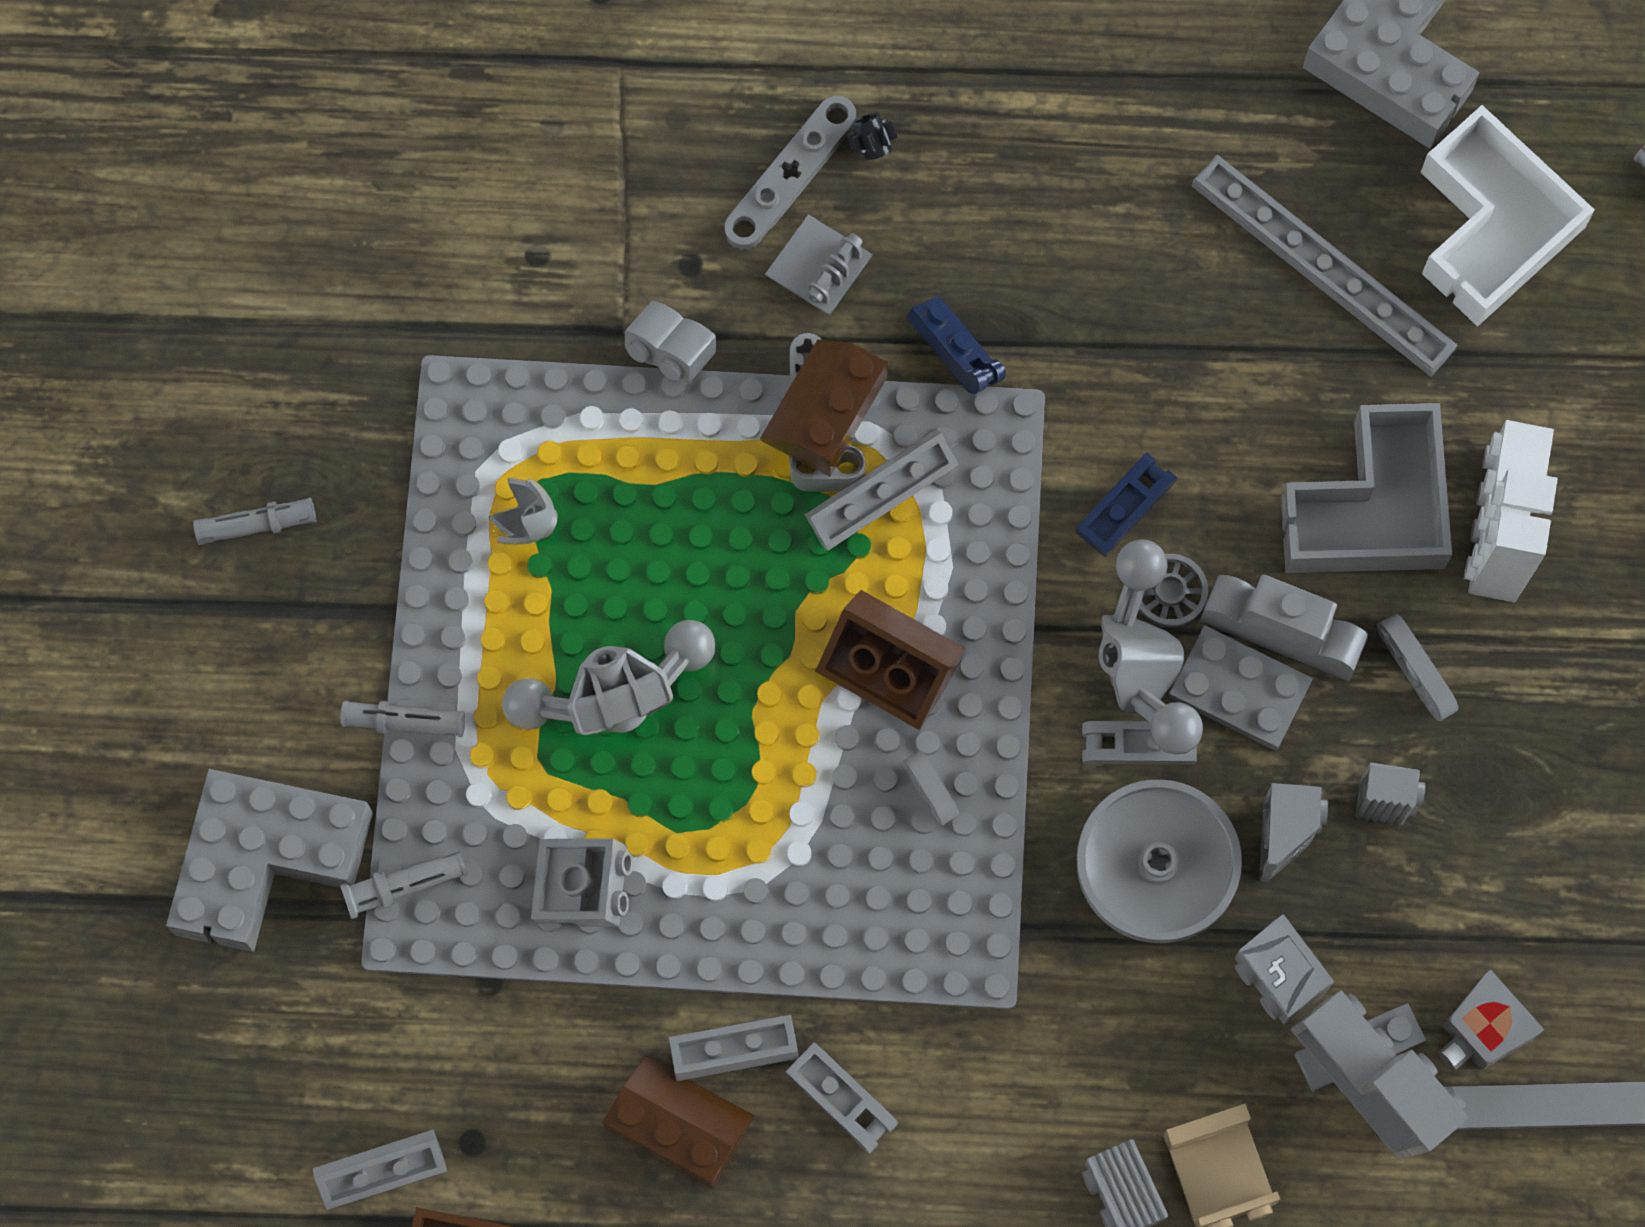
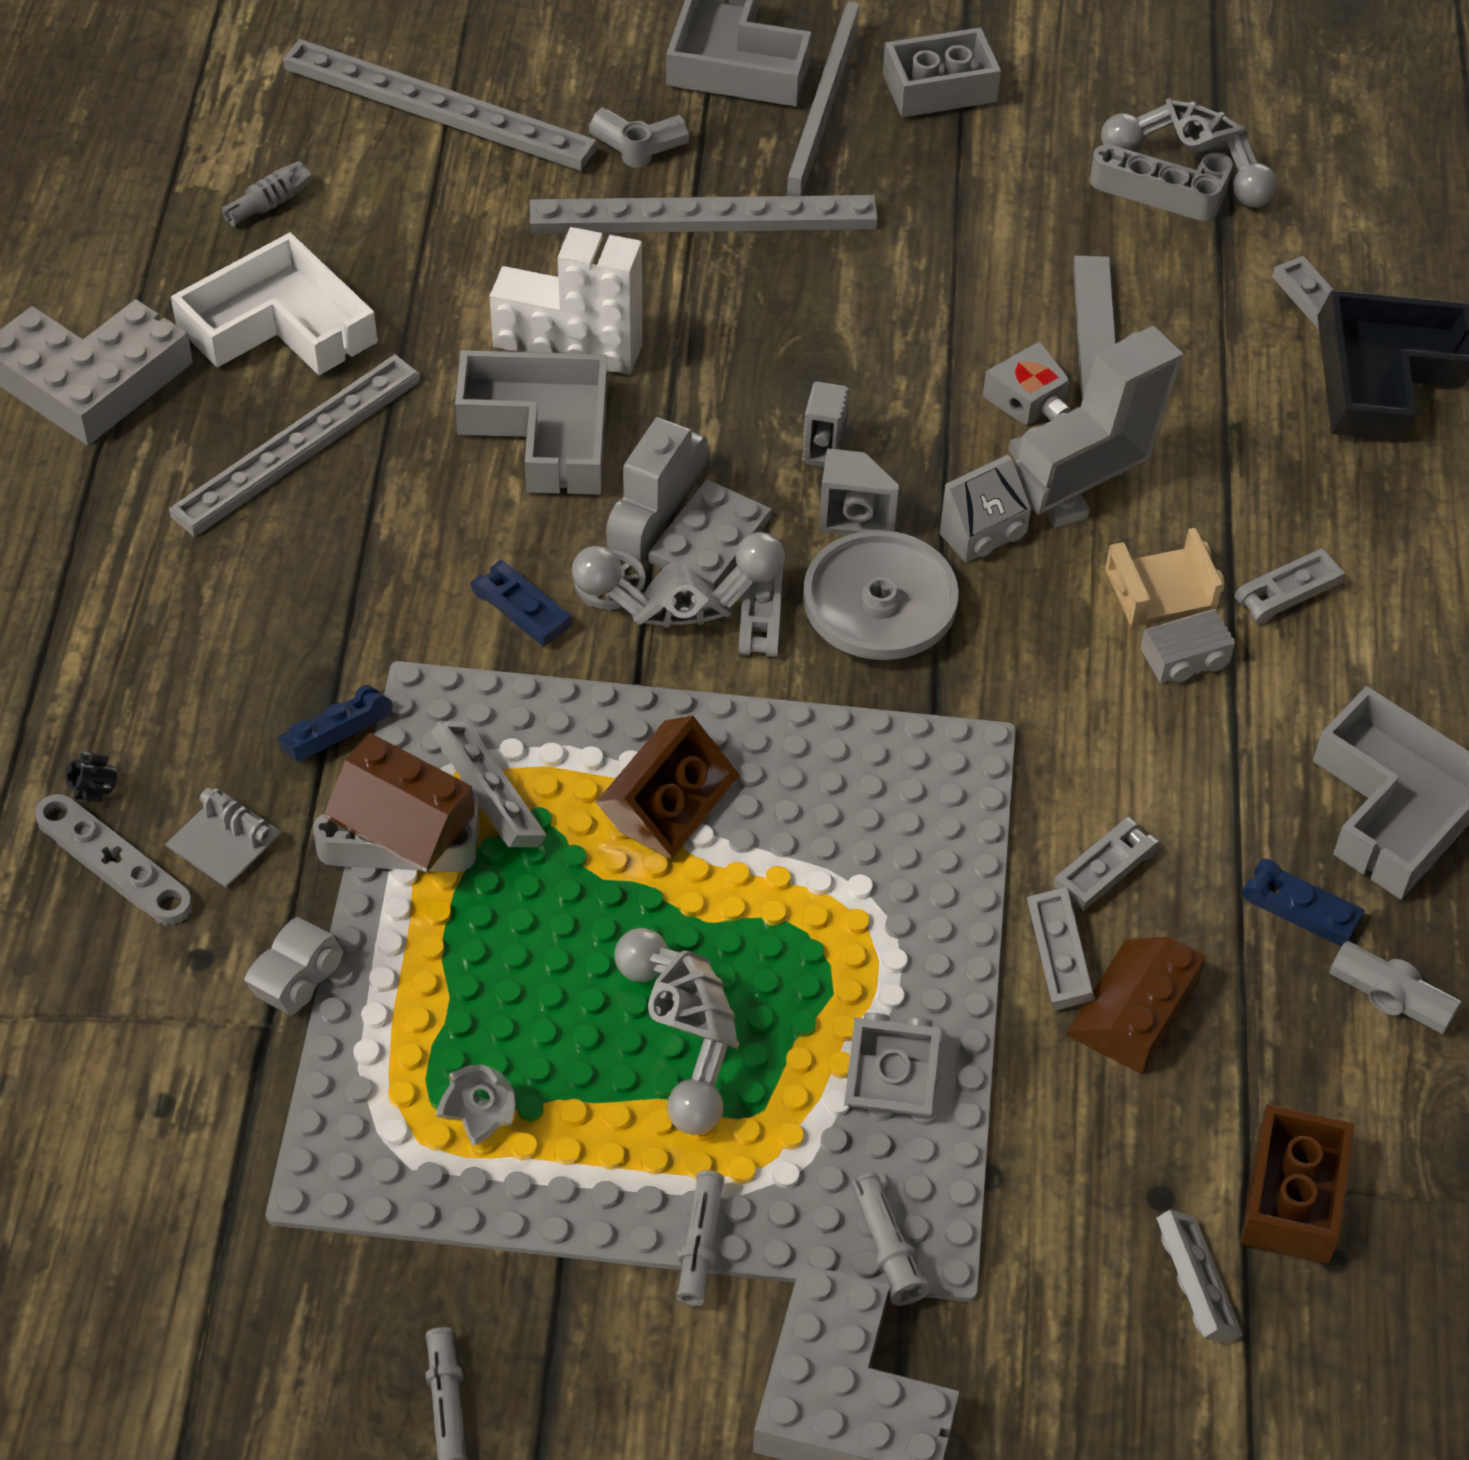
camera: 90 degrees left, 20 degrees down
light grey beam [902,750,960,826] -> none
light grey beam [1377,613,1458,721] -> none

